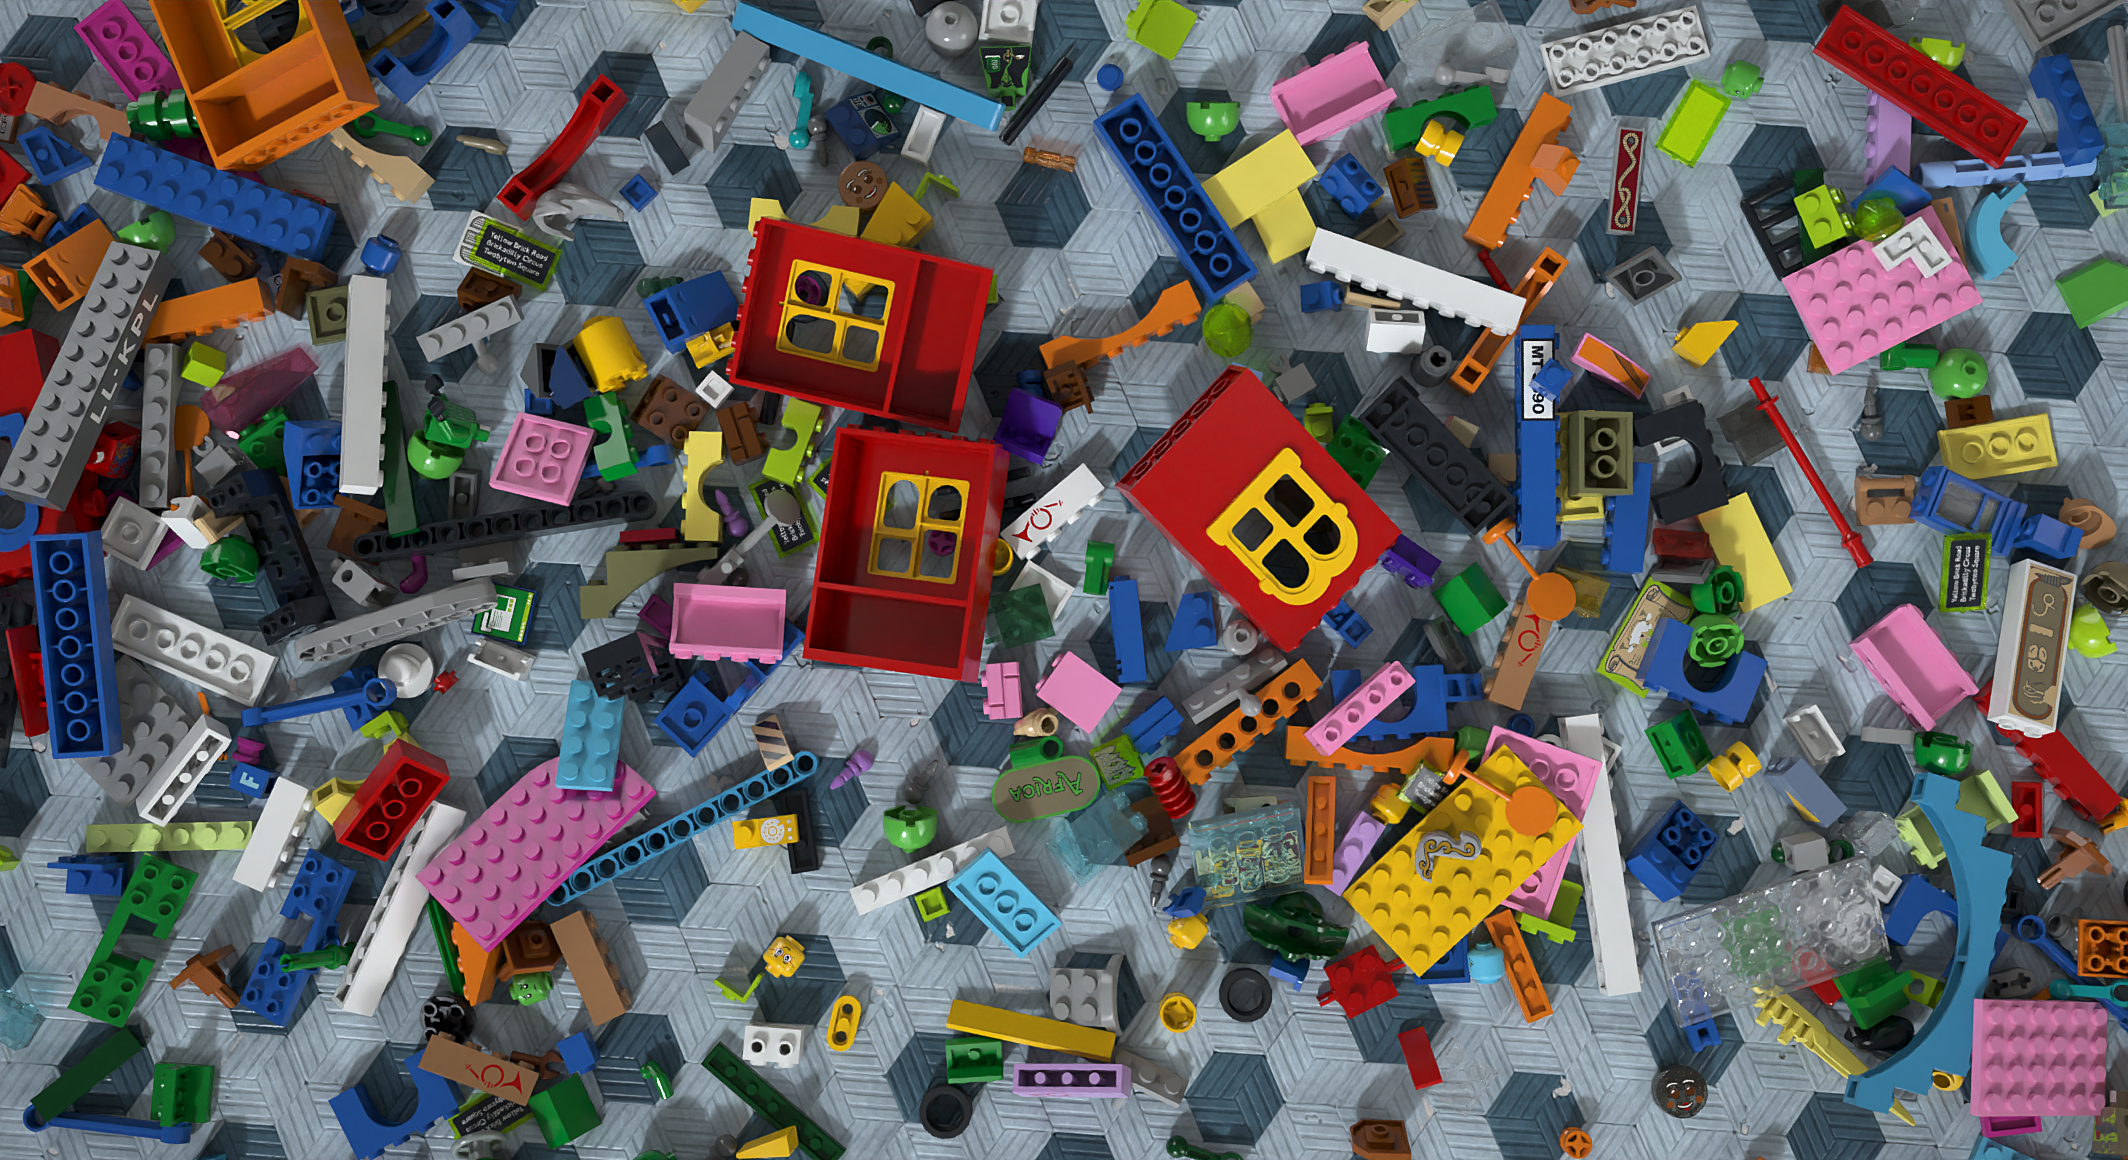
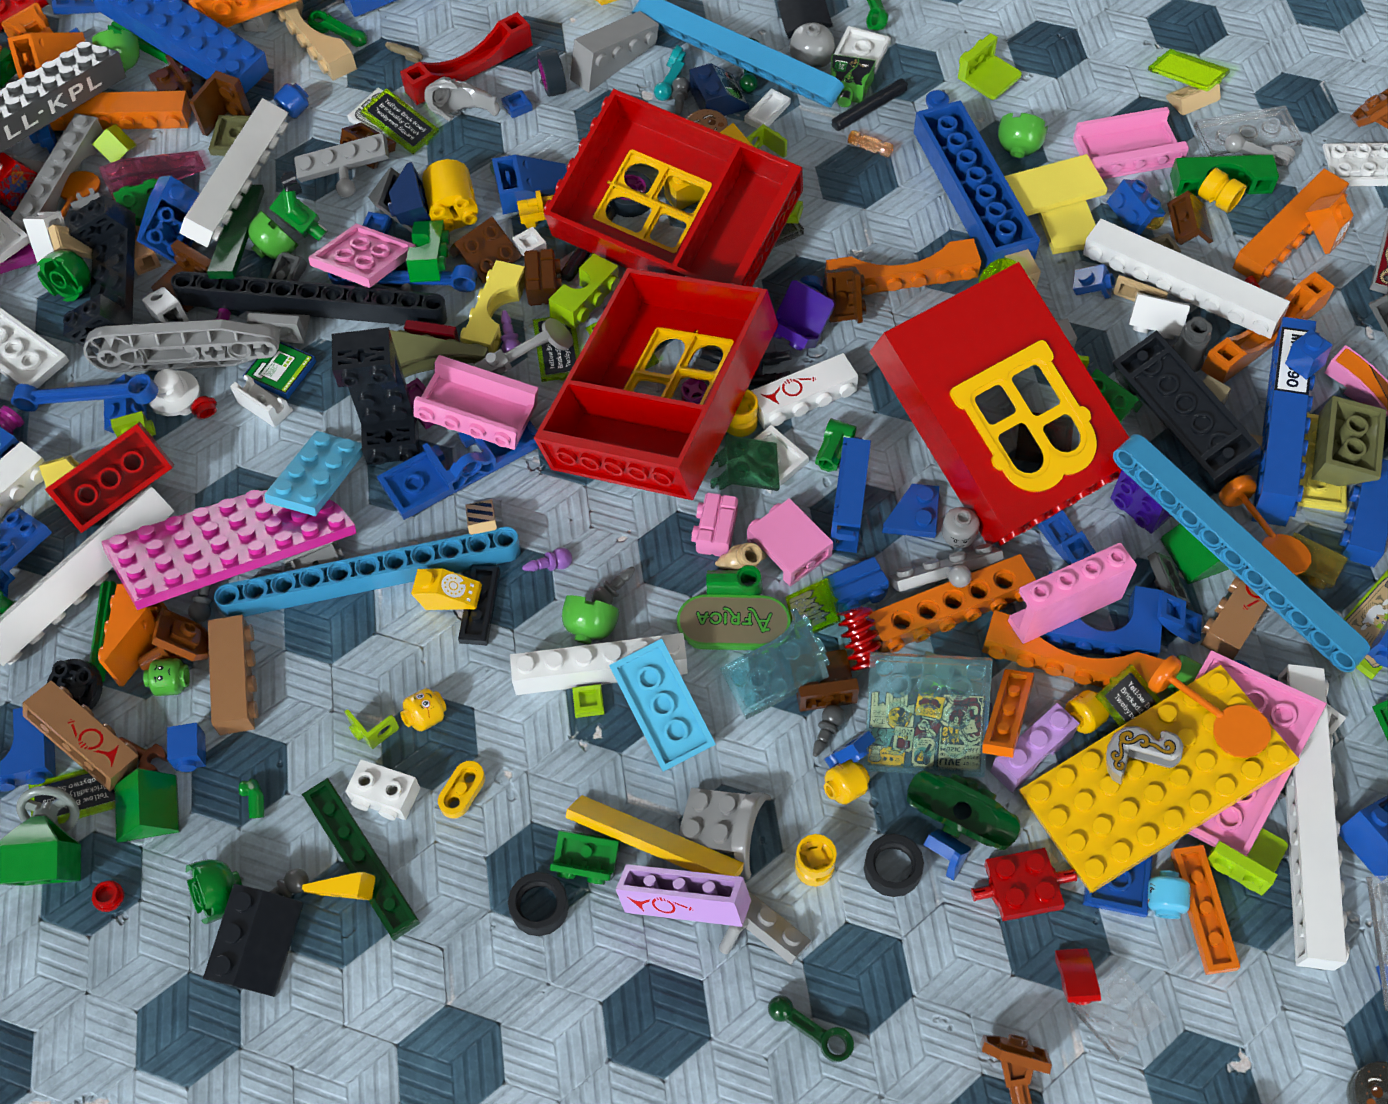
camera: 15 degrees right, 25 degrees down
none -> dark azure beam [1113,434,1370,672]

